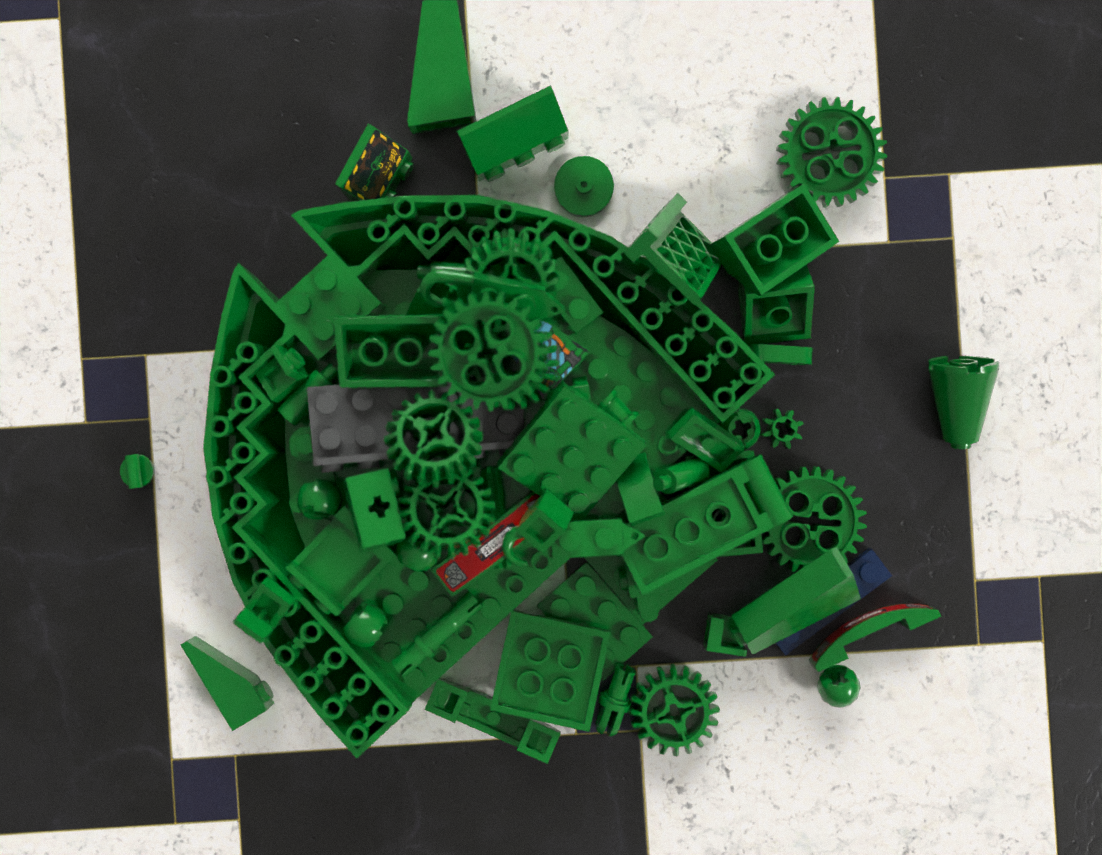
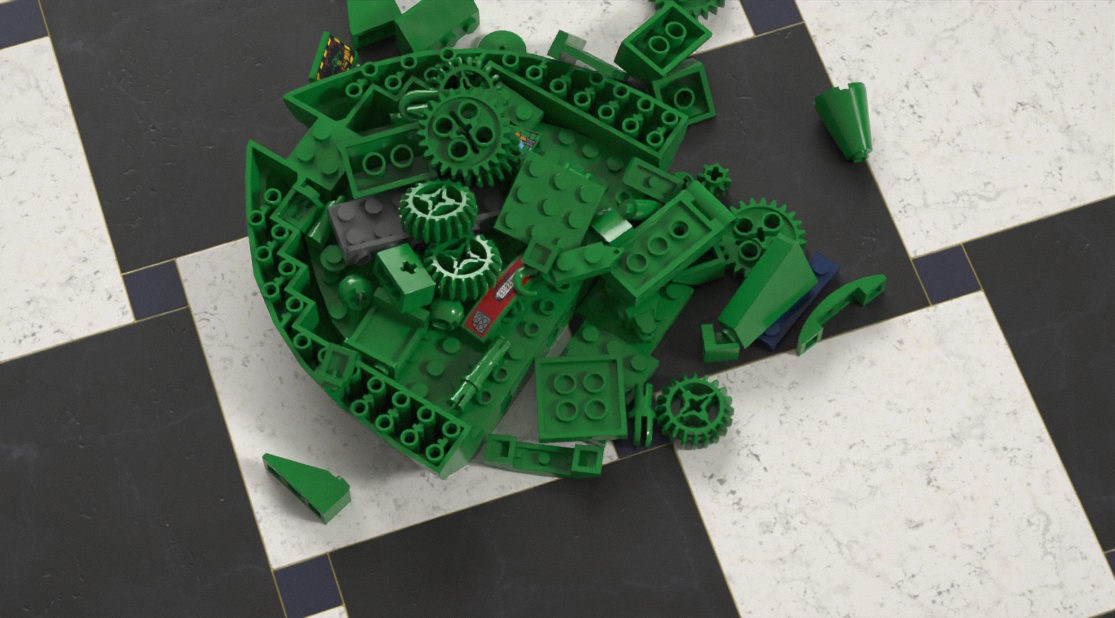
camera: 15 degrees left, 25 degrees down
green plate [120,454,155,489] -> none
green piece [343,603,388,648] -> none
green beam [749,344,813,365] -> none
green piece [817,665,861,708] -> none

